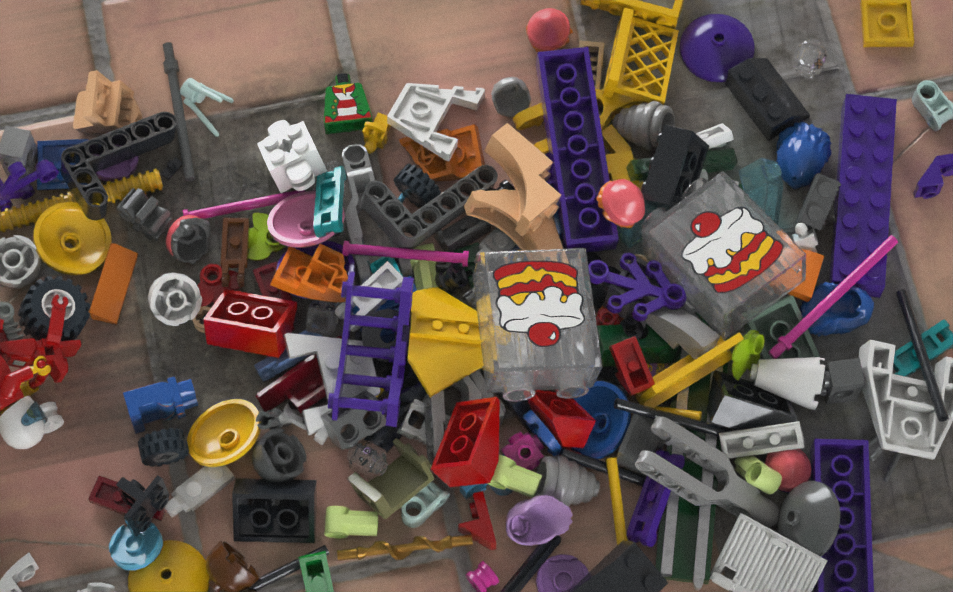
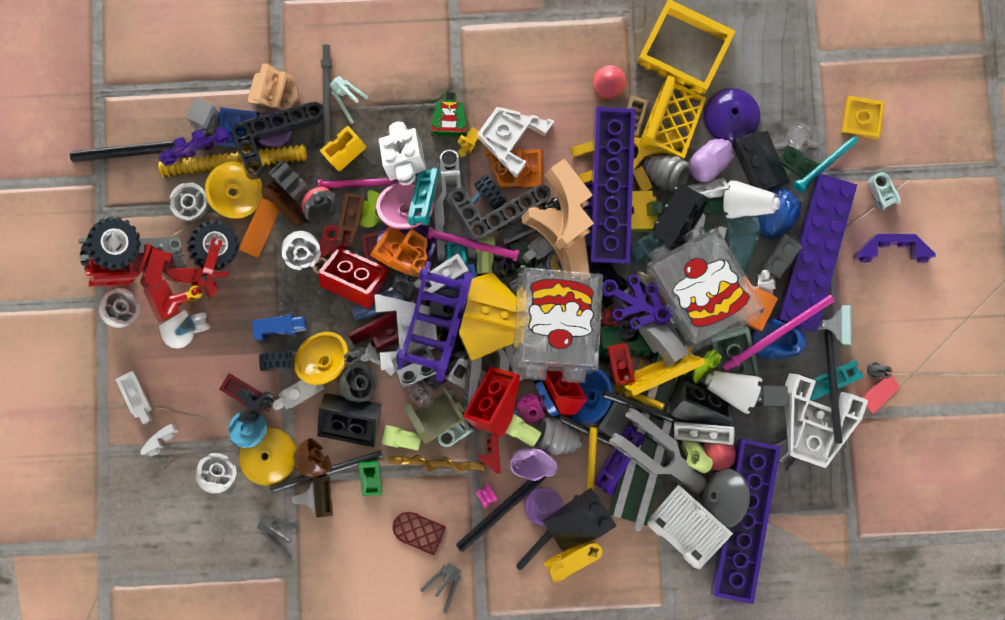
camera: 10 degrees right, 15 degrees up
light grey hair [491,77,531,117] -> none
coral hair [596,179,645,228] -> none
none -> reddish brown hinge [261,182,308,228]
none -> yellow brick [320,126,367,172]
none -> lavender hair [688,138,734,182]
none -> white cone [724,180,780,219]
none -> clear green slope [778,145,819,178]
none -> teal bar [793,136,858,193]
none -> light aqua piece [818,305,852,346]

